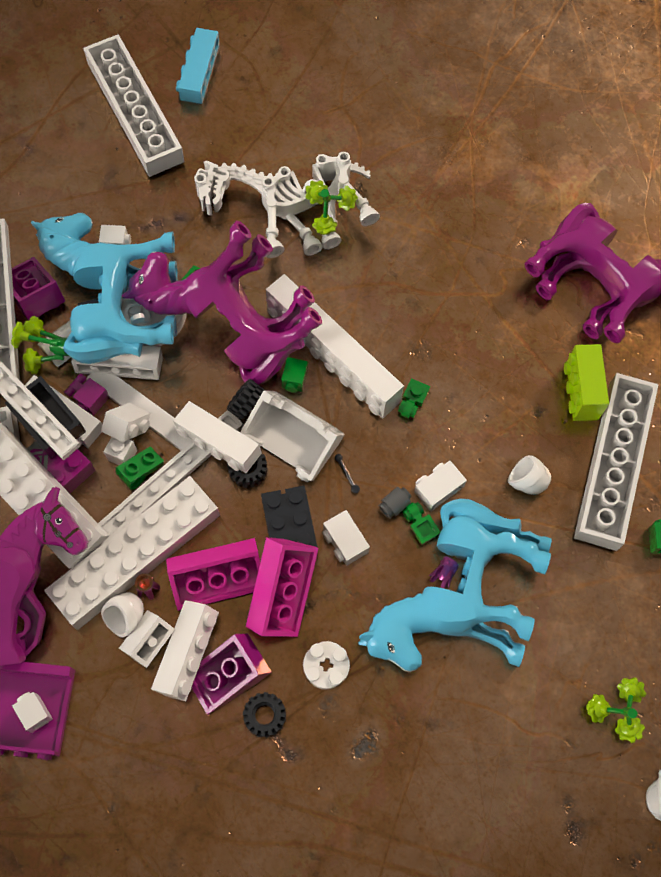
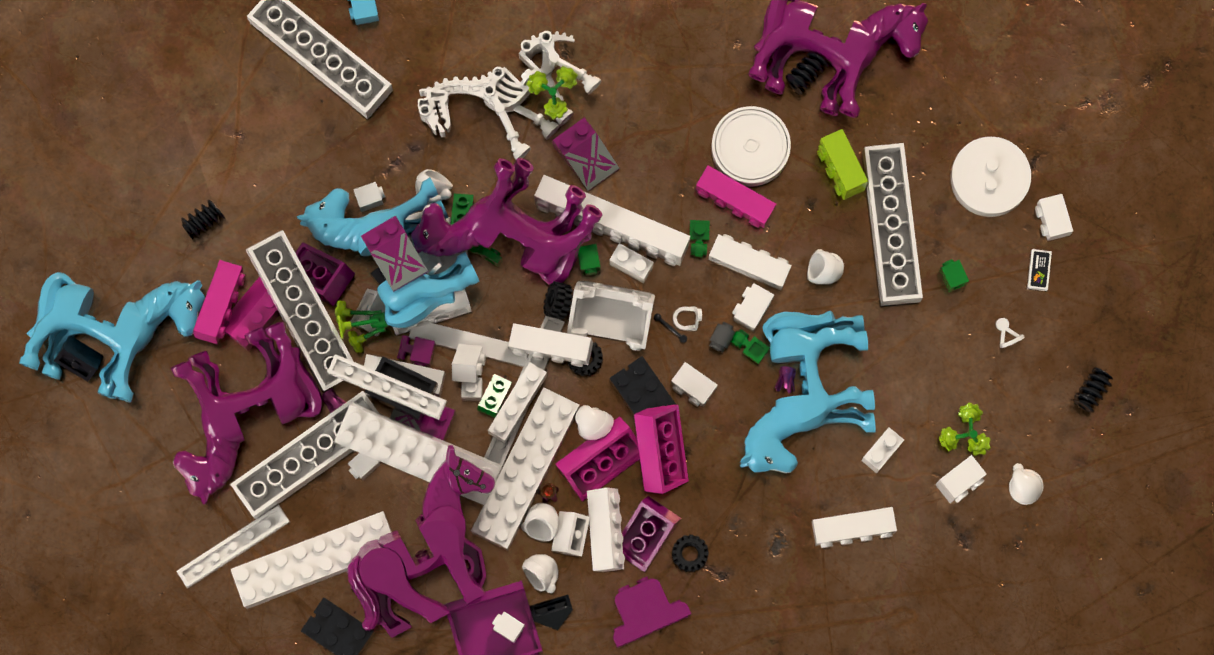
camera: 20 degrees left, 10 degrees up
white plate [303,641,350,690] -> none
none -> magenta slope [361,216,428,292]
none -> white piece [415,169,453,205]
none -> green plate [469,245,503,268]
none -> white brick [488,362,547,444]
none -> white piece [522,554,559,594]
none -> black slope [530,595,573,630]
none -> magenta slope [553,117,620,192]
none -> white piece [575,405,614,440]
none -> white brick [609,243,654,284]
none -> magenta brick [613,576,691,649]
none -> white piece [672,306,702,331]
none -> dark pink brick [695,165,776,228]
none -> white brick [708,234,792,290]
none -> white brick [711,106,791,187]
none -> black piece [786,52,829,95]
none -> white brick [812,507,897,548]
none -> white brick [861,427,904,473]
none -> white brick [935,455,986,503]

